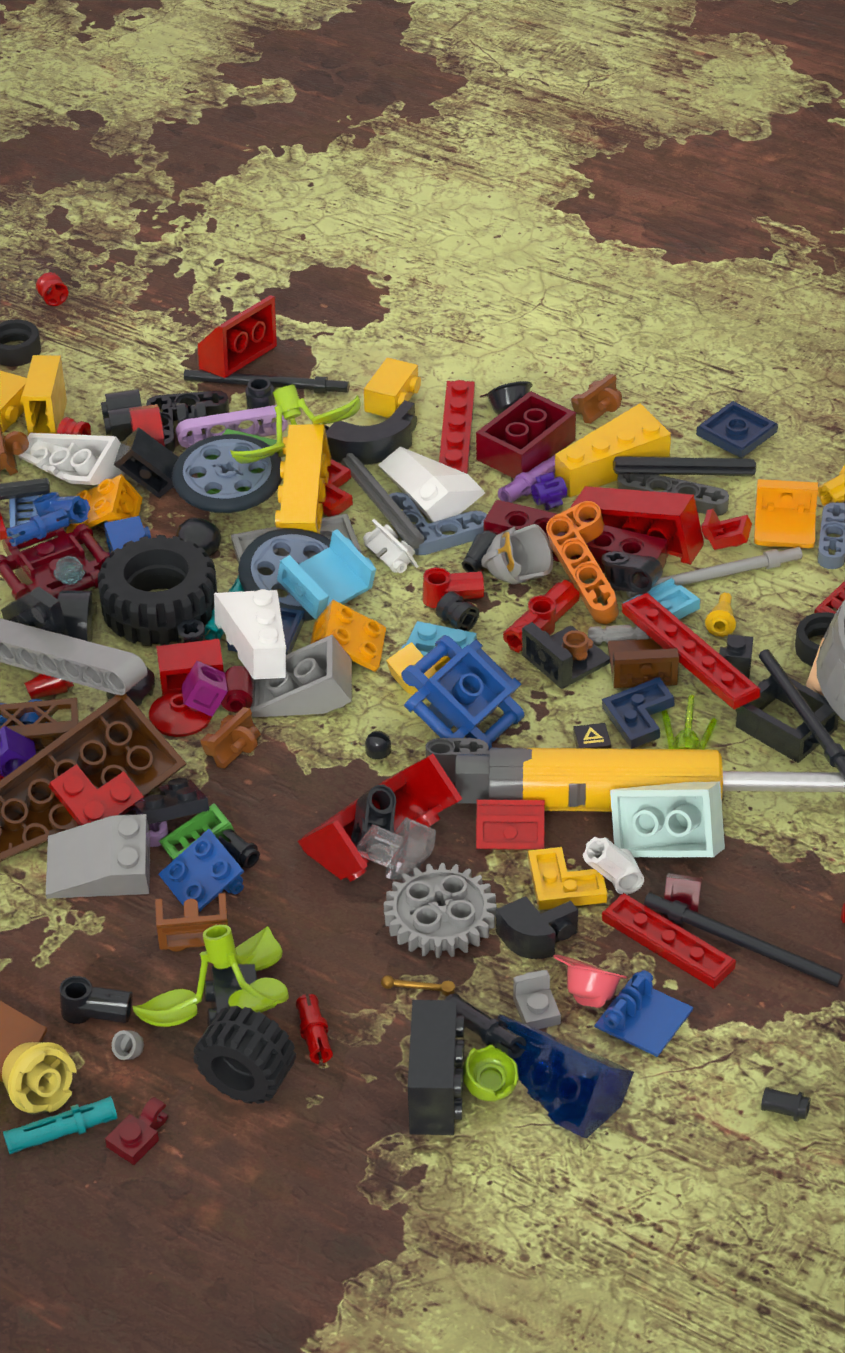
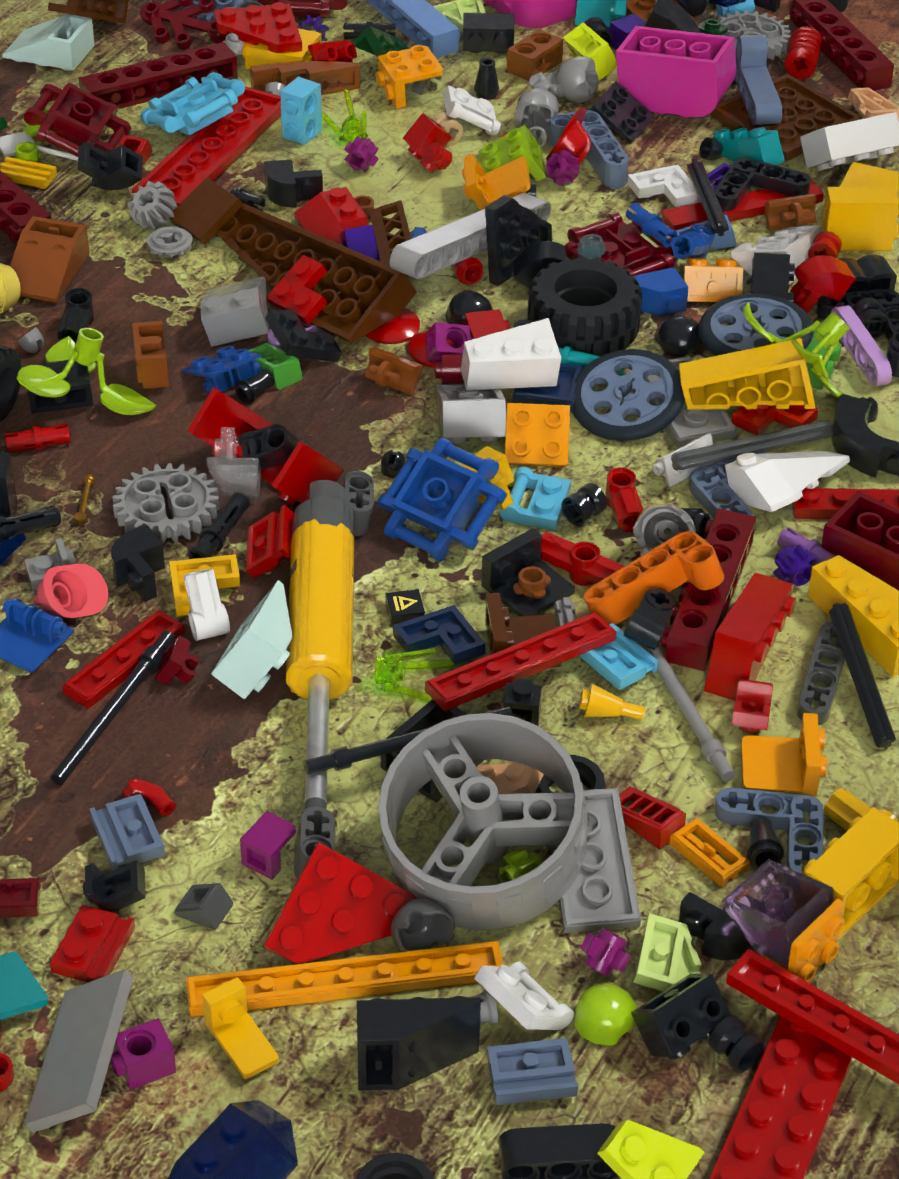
camera: 85 degrees right, 0 degrees up
medium azure panel [277,529,376,620] -> none
none -> black pin [189,492,250,559]

